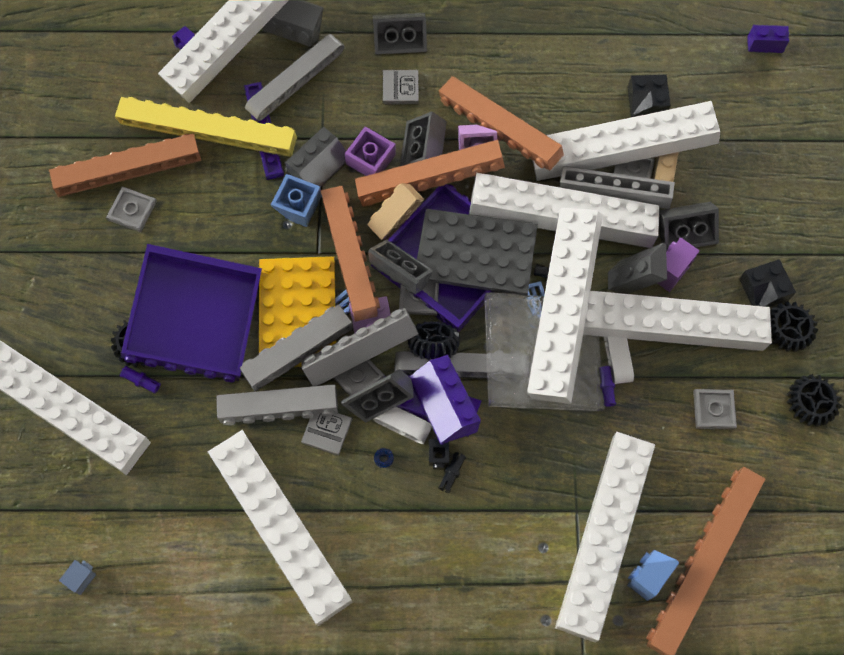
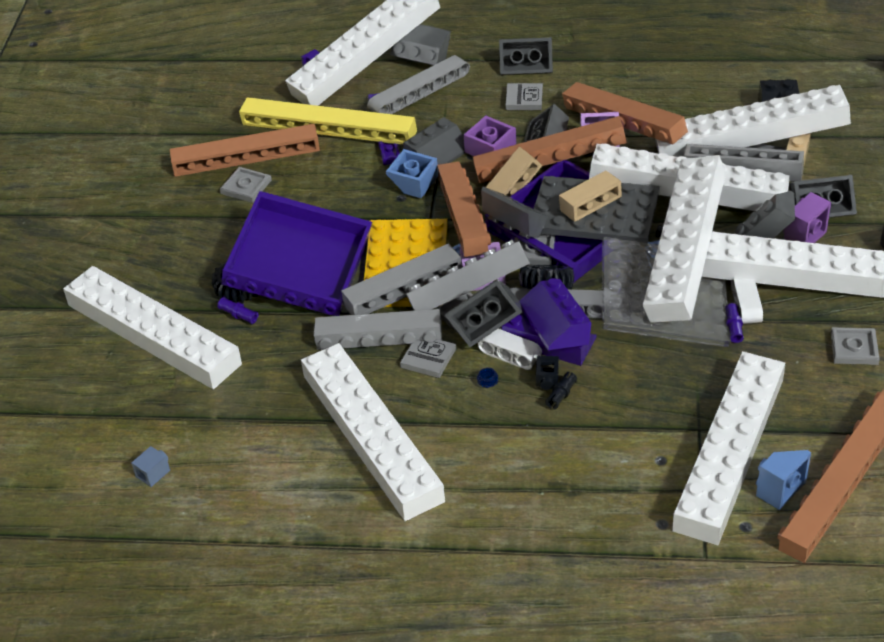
camera: 10 degrees right, 25 degrees down
none -> tan brick [559,170,622,222]

